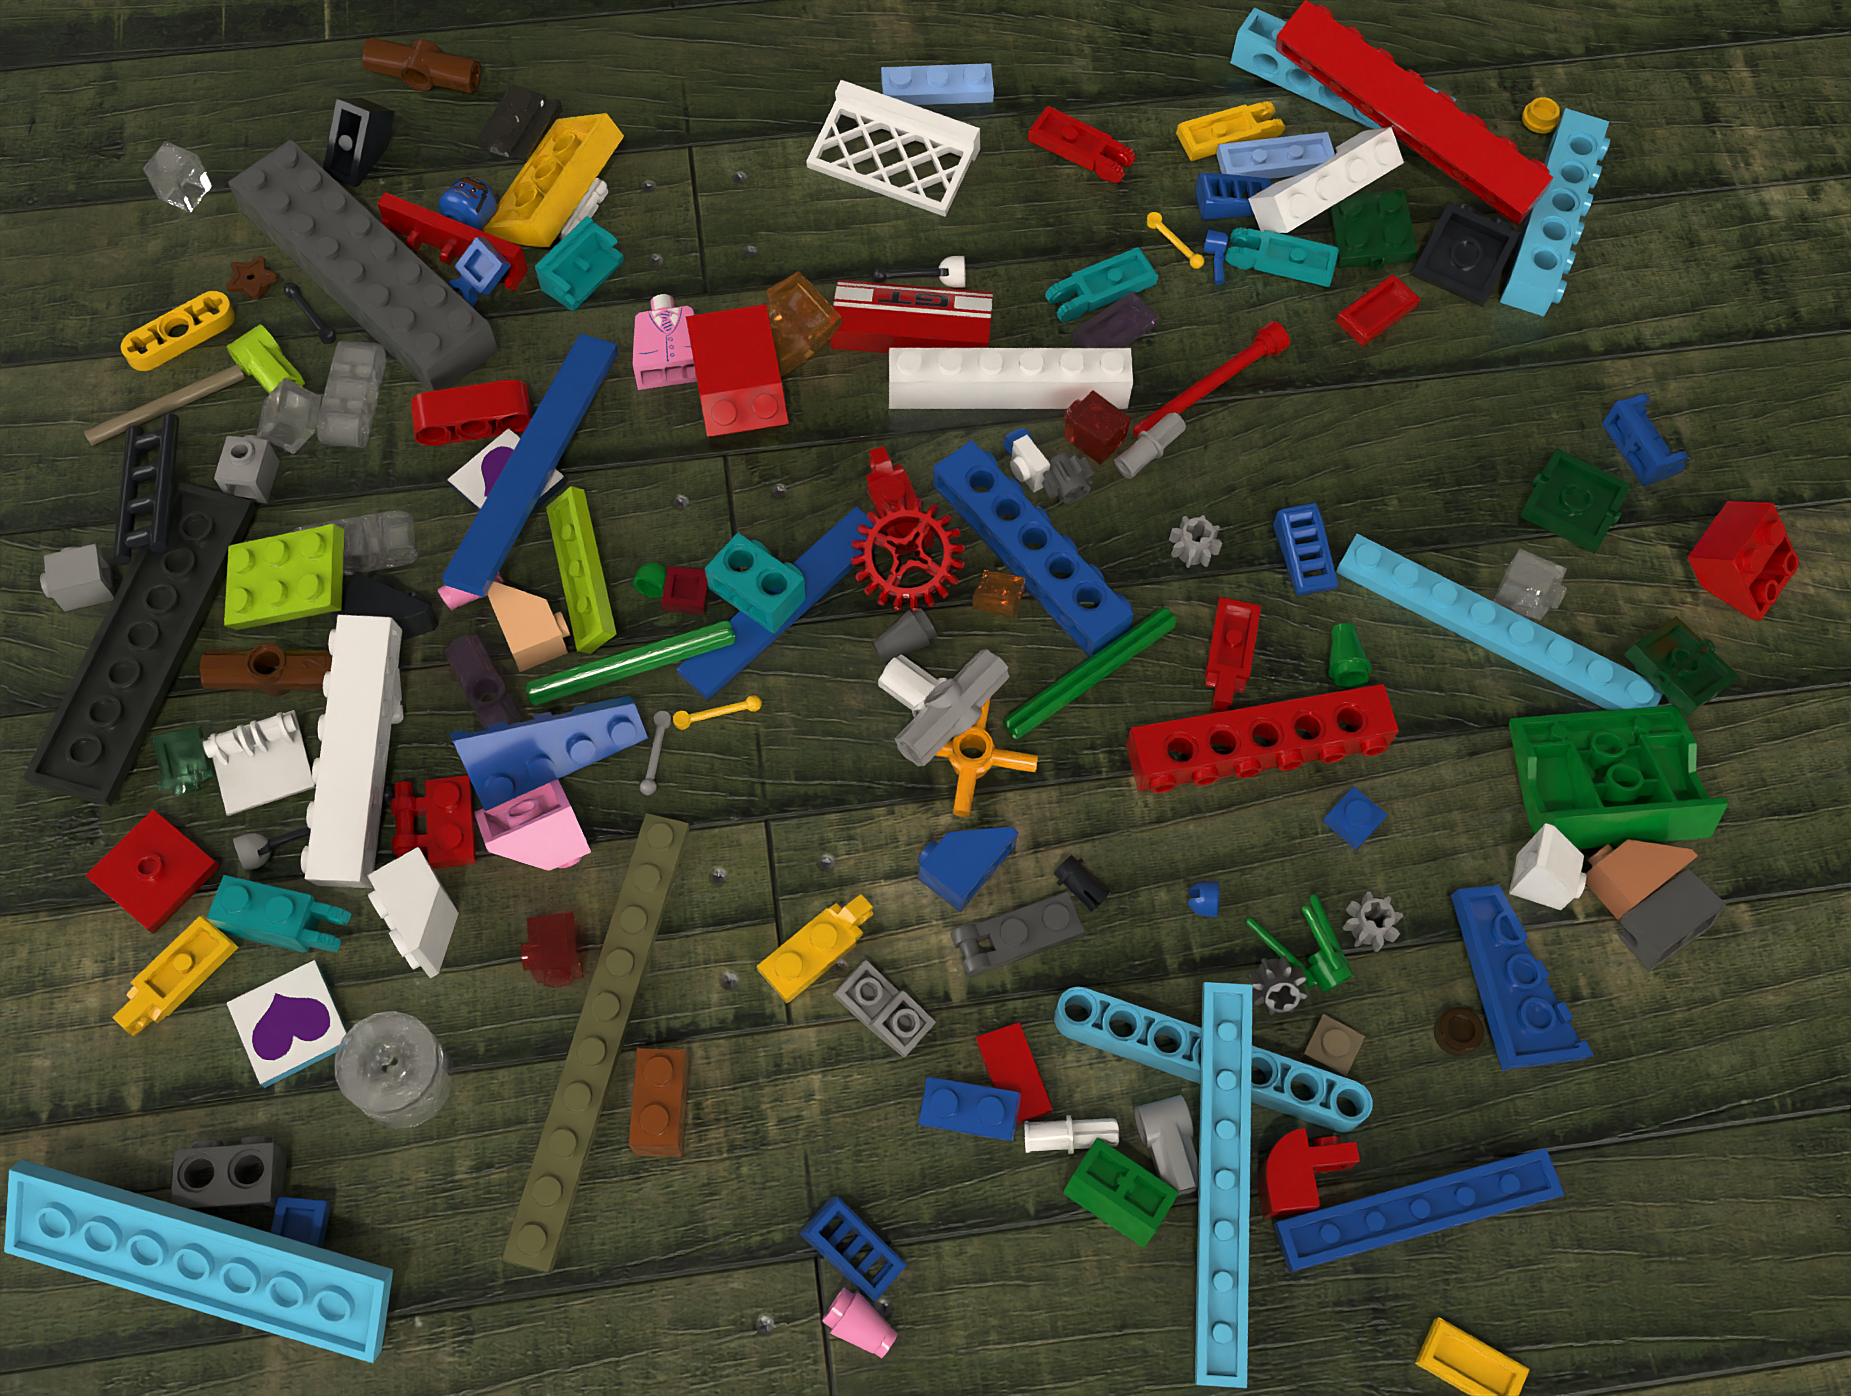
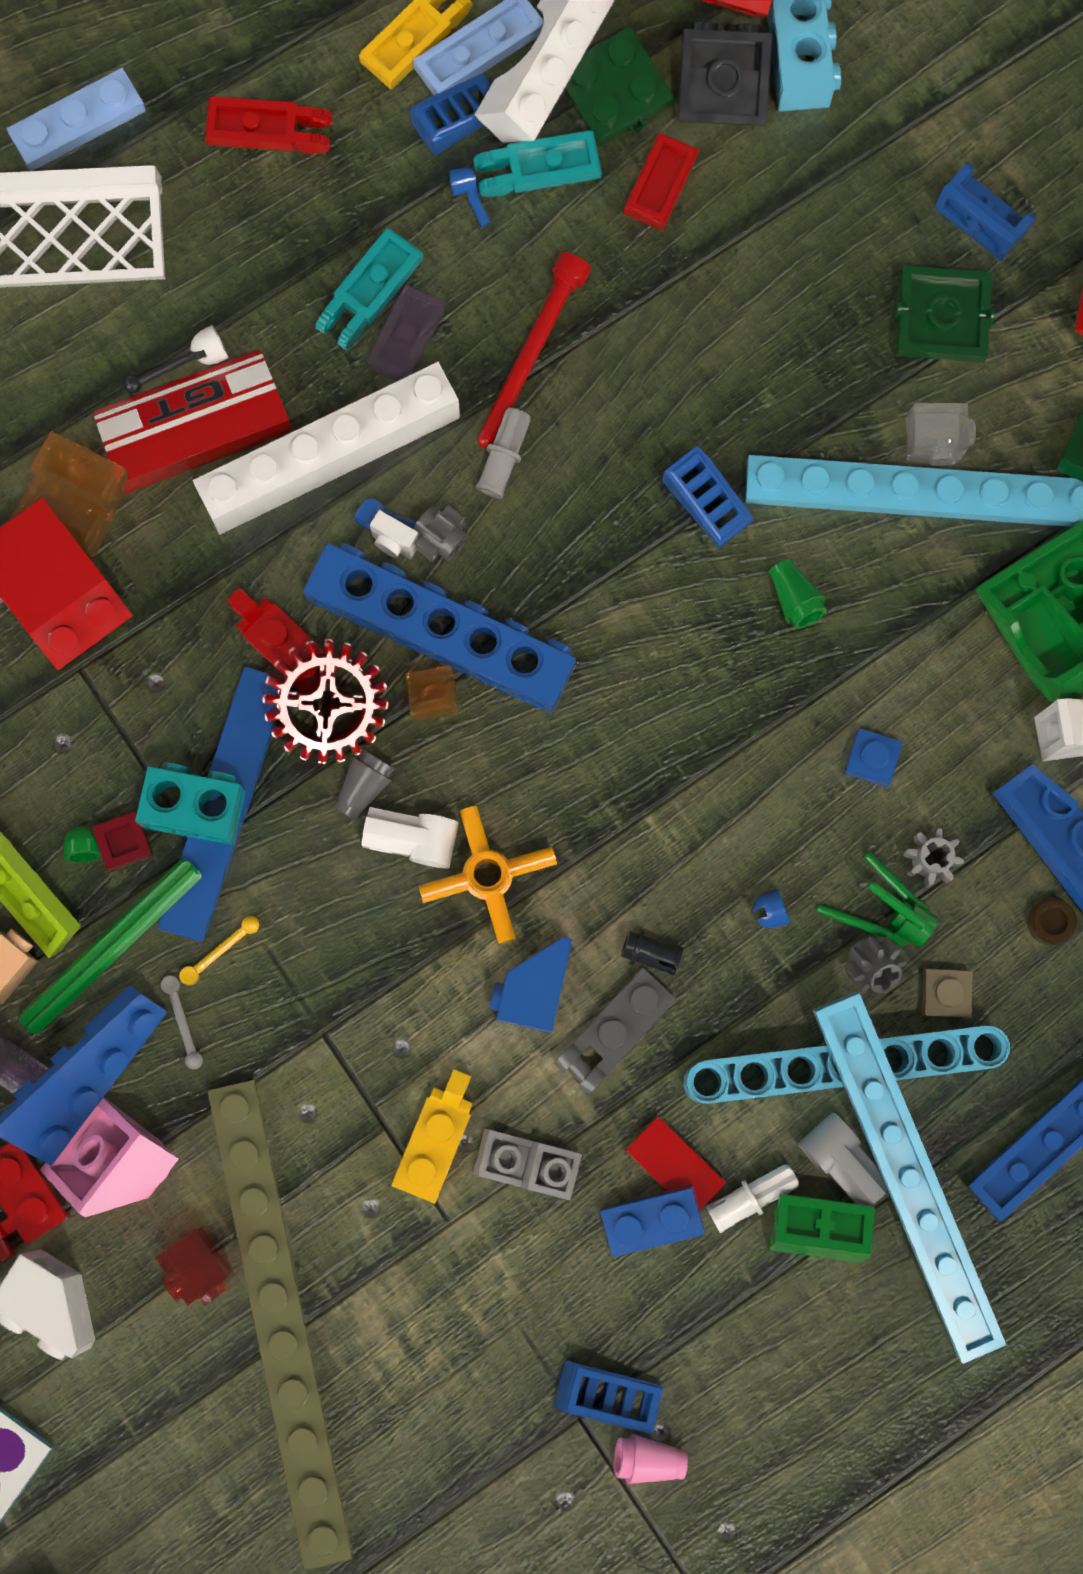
camera: 30 degrees left, 15 degrees up
clear wheel [335,1011,453,1129] -> none
dark orange brick [629,1048,690,1157] -> none
light grey piece [894,649,1010,766] -> none
green axle [1003,607,1177,739] -> none
clear red brick [1063,390,1131,465] -> none
red brick [1126,684,1399,793] -> none
yellow hinge [1146,212,1204,269] -> none
light grey gear [1169,515,1222,568] -> none
red hinge [1204,597,1261,712] -> none
red brick [1257,1128,1360,1219] -> none

